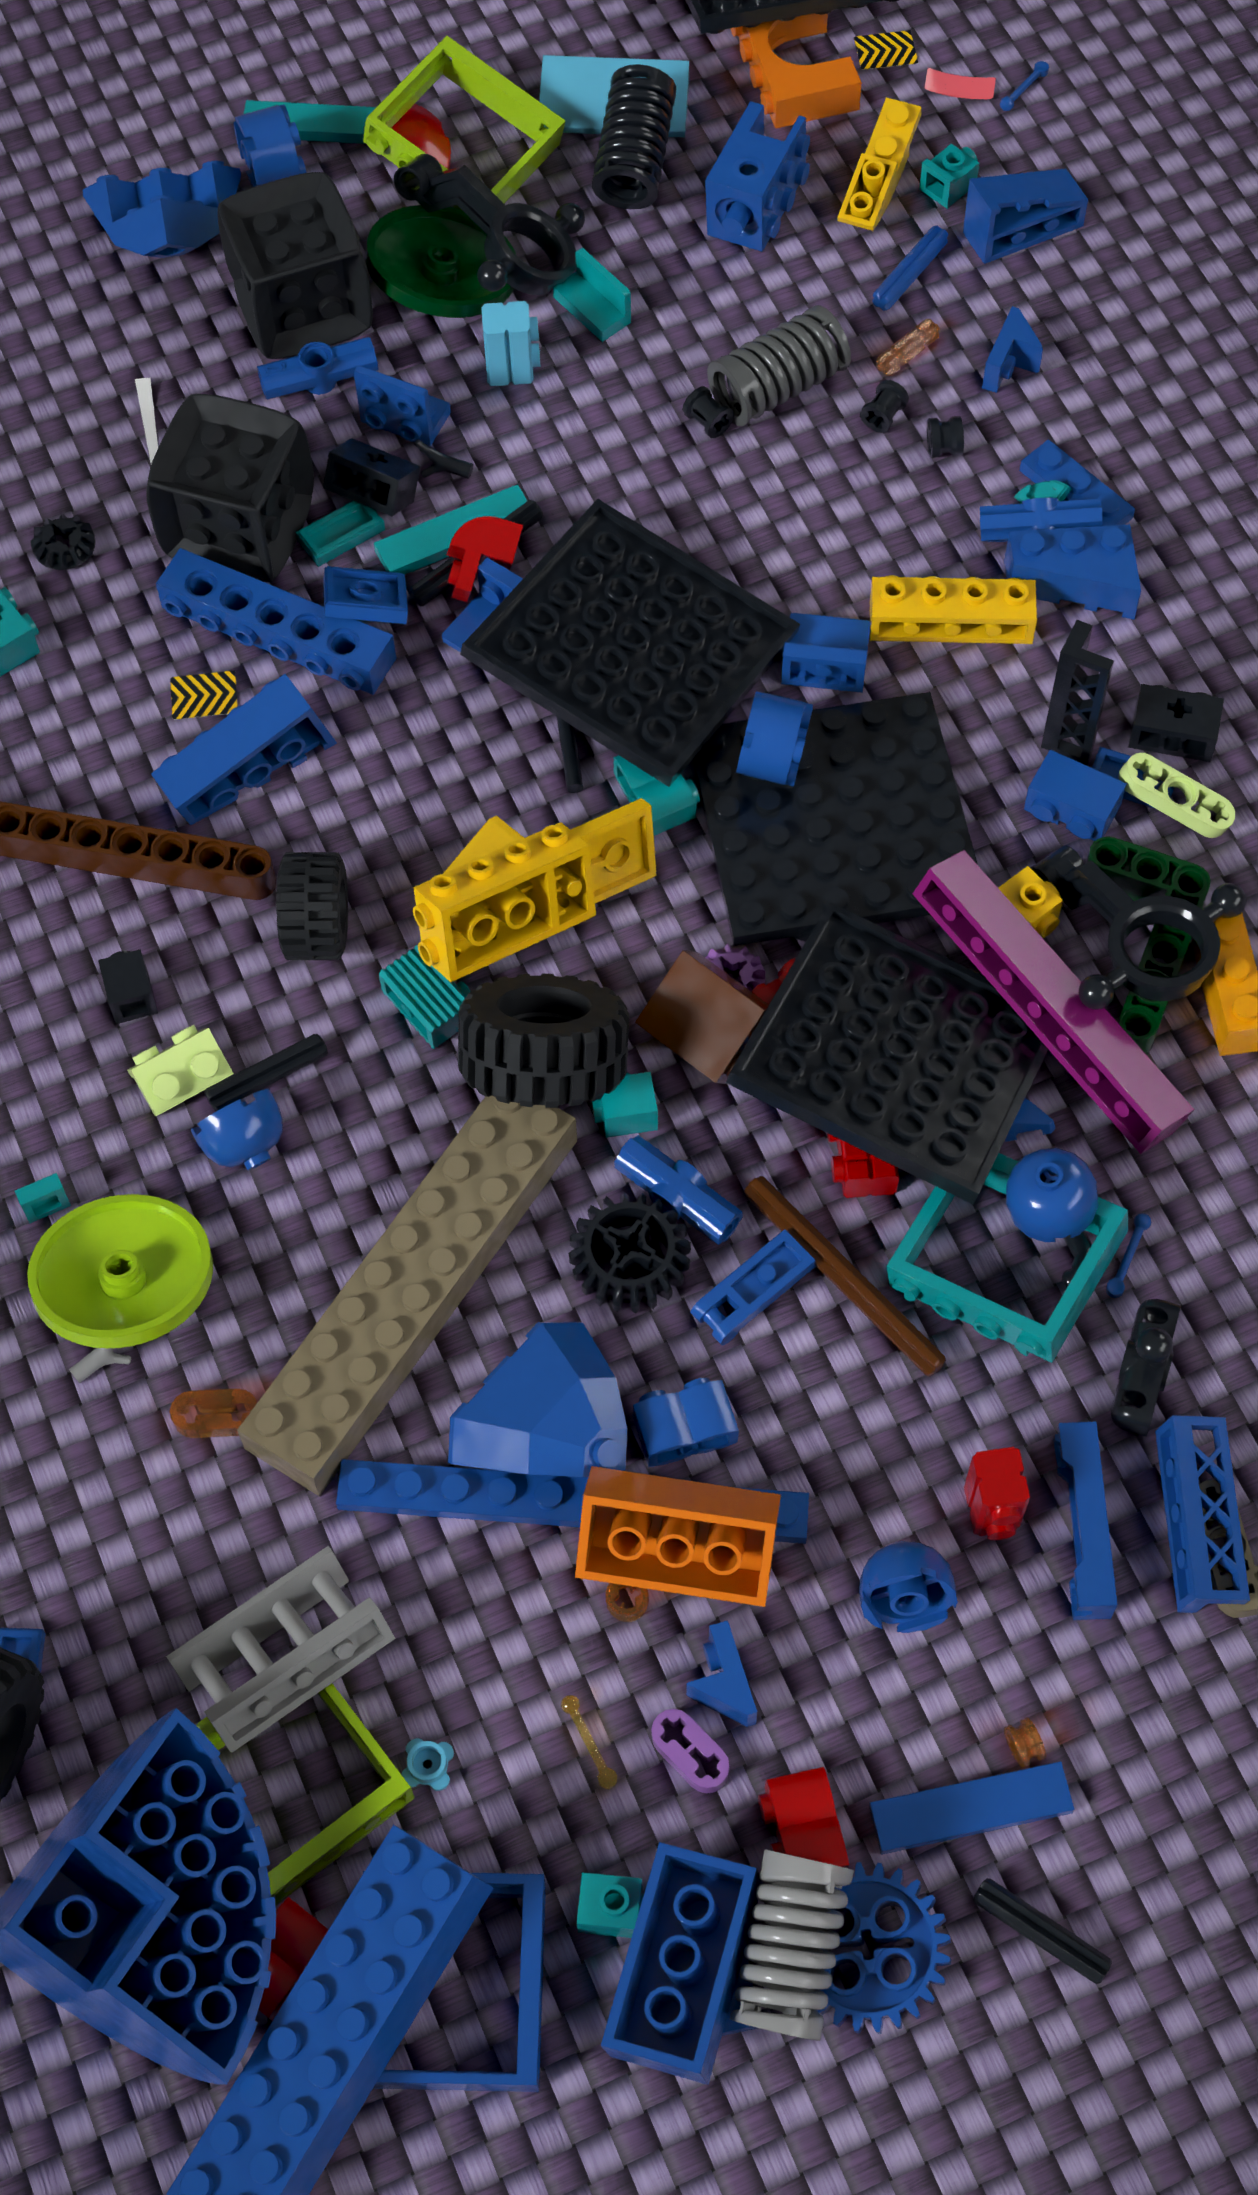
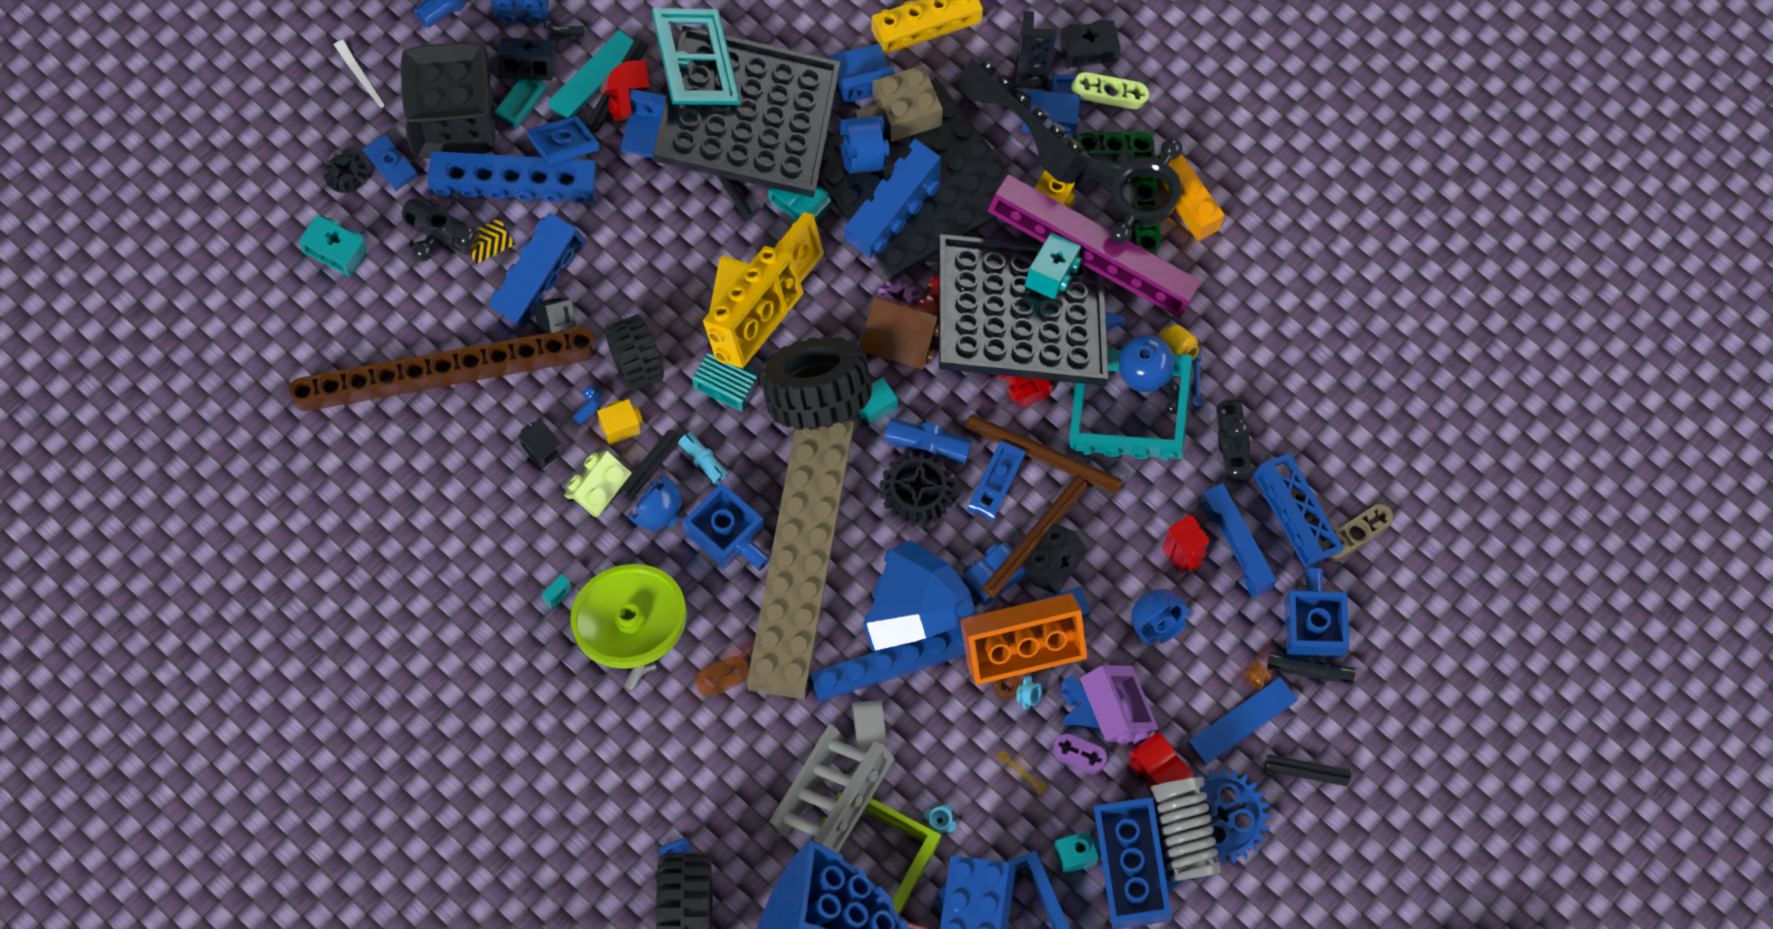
camera: 30 degrees left, 5 degrees up
none -> blue plate [362,134,418,192]
none -> black piece [402,198,481,262]
none -> black brick [533,297,577,333]
none -> blue arm [572,385,602,426]
none -> yellow brick [597,399,643,445]
none -> teal door [651,8,741,105]
none -> medium azure pin [678,432,728,485]
none -> blue brick [682,482,771,571]
none -> blue wedge [845,139,941,259]
none -> light grey beam [852,700,887,752]
none -> dark tan brick [853,65,943,142]
none -> black arch [955,58,1091,184]
none -> reddish brown axle [982,477,1087,597]
none -> medium azure plate [1017,676,1042,709]
none -> black brick [1023,523,1088,595]
none -> teal brick [1025,232,1082,300]
none -> medium lavender window [1080,665,1159,745]
none -> yellow head [1158,325,1199,361]
none -> black pin [1267,651,1356,686]
none -> blue brick [1284,568,1349,658]

